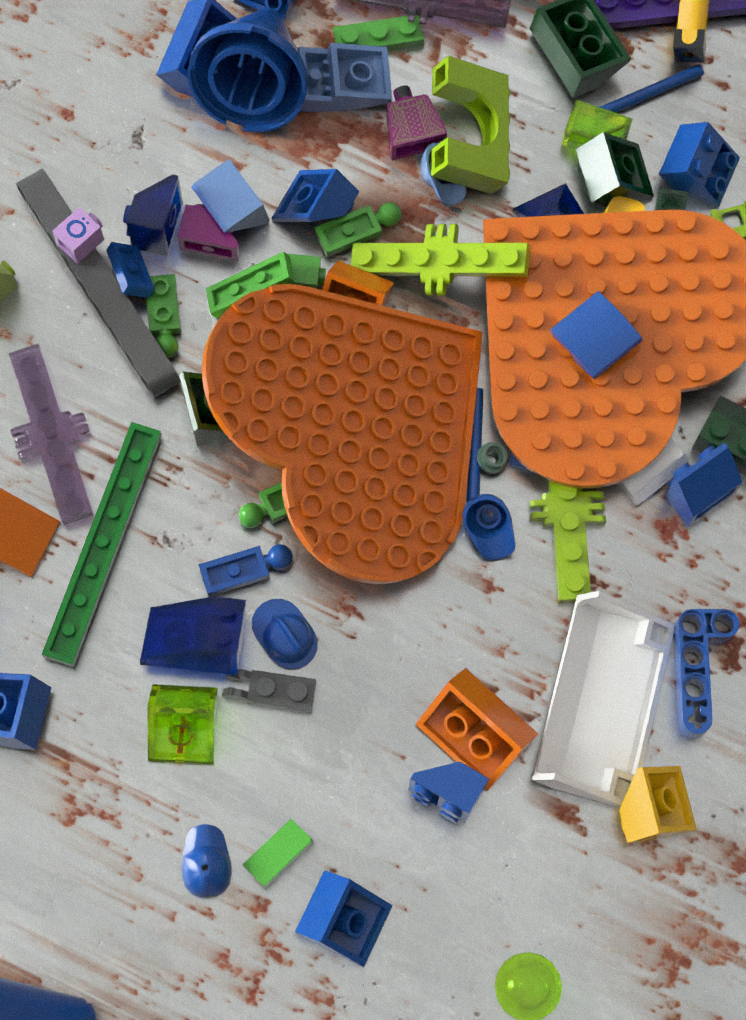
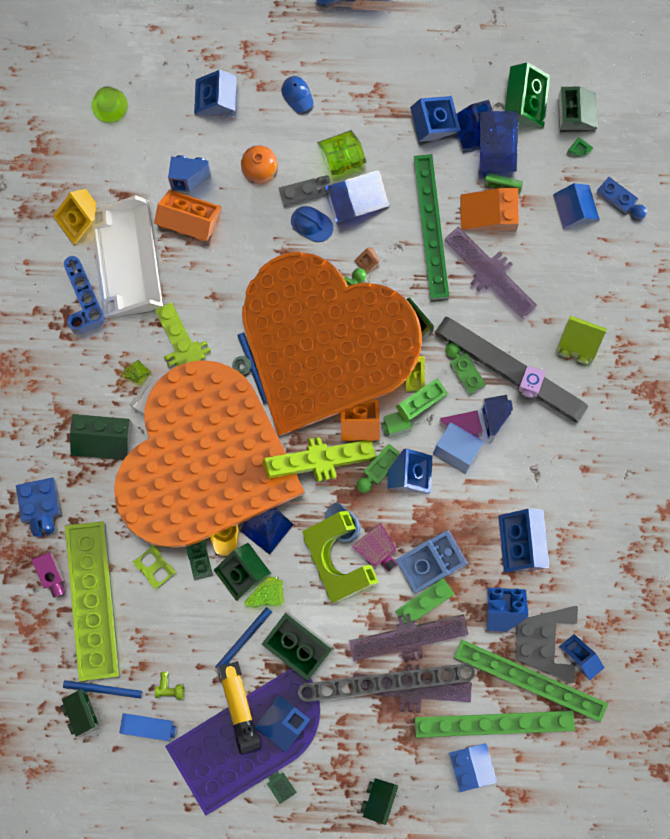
camera: 160 degrees right, 5 degrees up
blue plate [106,242,155,298] -> none
blue cone [187,9,308,132] -> none
blue plate [198,544,293,597] -> none
bright green slope [242,819,314,889] -> none
blue cap [462,494,516,560] -> none
blue slope [550,291,643,380] -> none
blue slope [659,122,740,207] -> none
blue slope [665,442,743,526] -> none
none -> clear neon green slope [122,360,151,383]
none -> orange cylinder [241,145,278,184]
none -> nougat slope [354,247,380,274]

